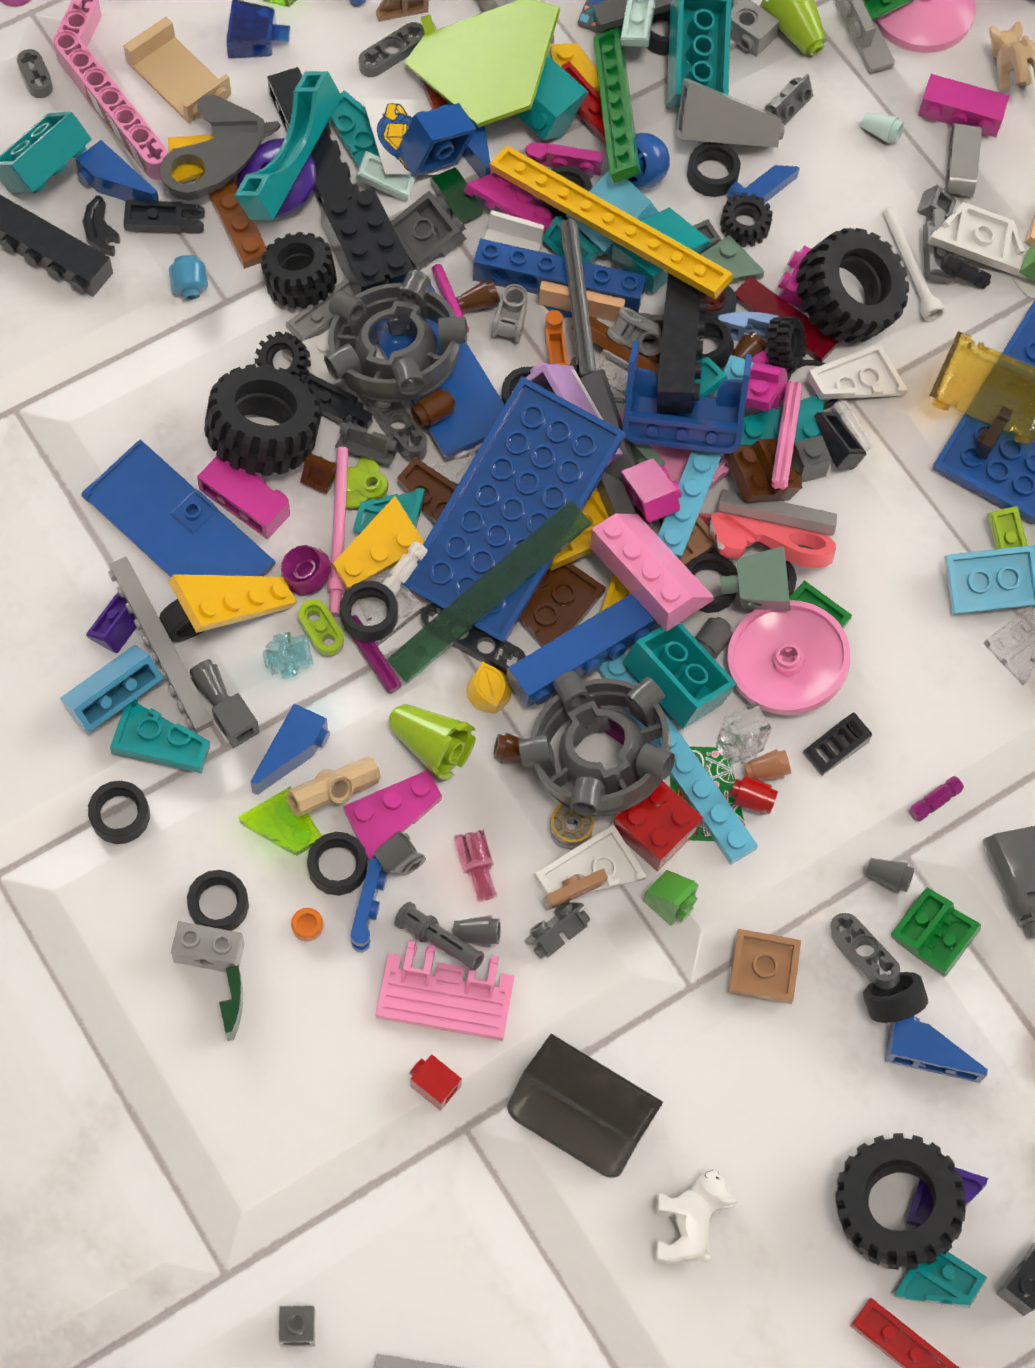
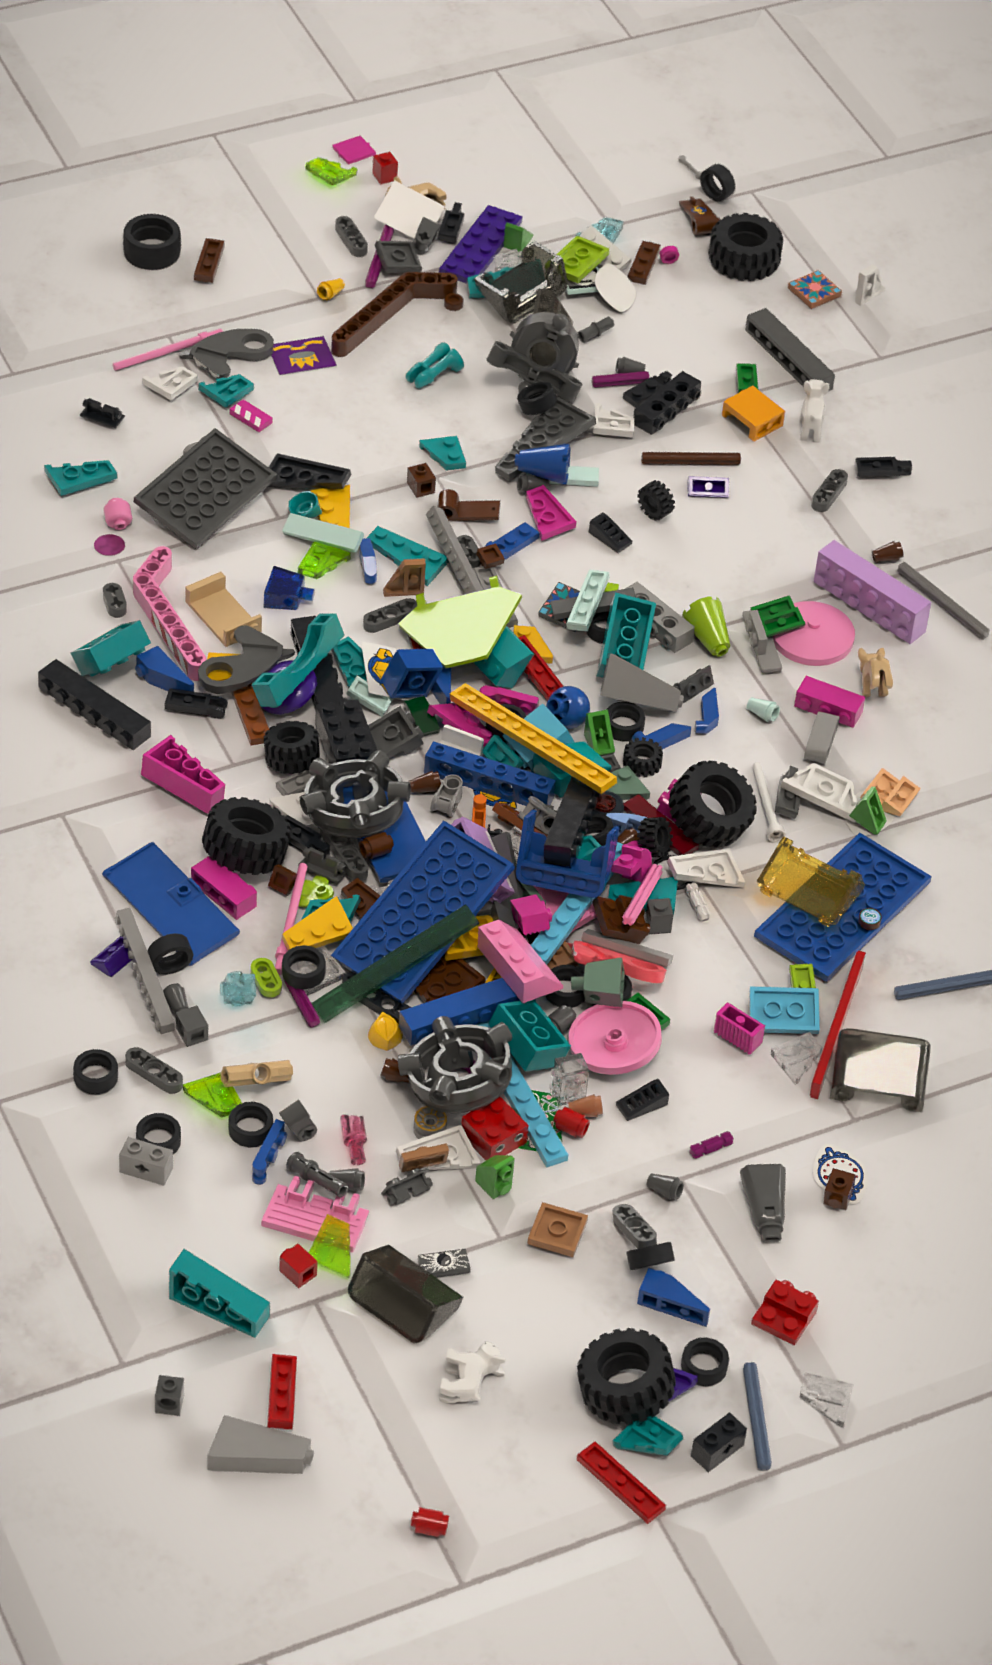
camera: 10 degrees right, 20 degrees down
dark azure brick [60,645,164,733] -> none
black piece [82,195,121,257] -> none
teal wing [110,699,210,774] -> none
yellow wing [168,575,297,633] -> none
dark azure head [169,255,208,300] -> none
dark green slope [219,965,243,1041] -> none
blue slope [250,704,330,795] -> none
black tyre [254,331,311,381] -> none
magenta hat [281,545,331,595] -> none
orange tile [291,908,324,942] -> none
dark pink wing [343,769,442,862] -> none
white axle [382,541,427,595] -> none
lime cone [389,704,476,780] -> none
dark pink bar [432,264,470,333] -> none
light nougat tile [538,281,625,322] -> none
dark grey axle [560,219,597,377] -> none
green plate [593,27,641,183] -> none
black slope [814,412,867,470] -> none
green slope [891,887,981,977] -> none
dark grey slope [917,185,957,220] -> none
black axle [941,254,991,289] -> none
dark brown plate [976,406,1013,460] -> none
none -> dark grey beam [125,1047,183,1094]
none -> dark pink wedge [141,735,226,814]
none -> teal wedge [169,1249,270,1338]
none -> red tile [267,1354,297,1430]
none -> clear neon green wing [308,1214,351,1278]
none -> tile [418,1248,471,1279]
none -> bright green slope [584,709,615,755]
none -> black tyre [681,1337,729,1386]
none -> blue piece [695,688,719,734]
none -> dark pink brick [714,1002,765,1054]

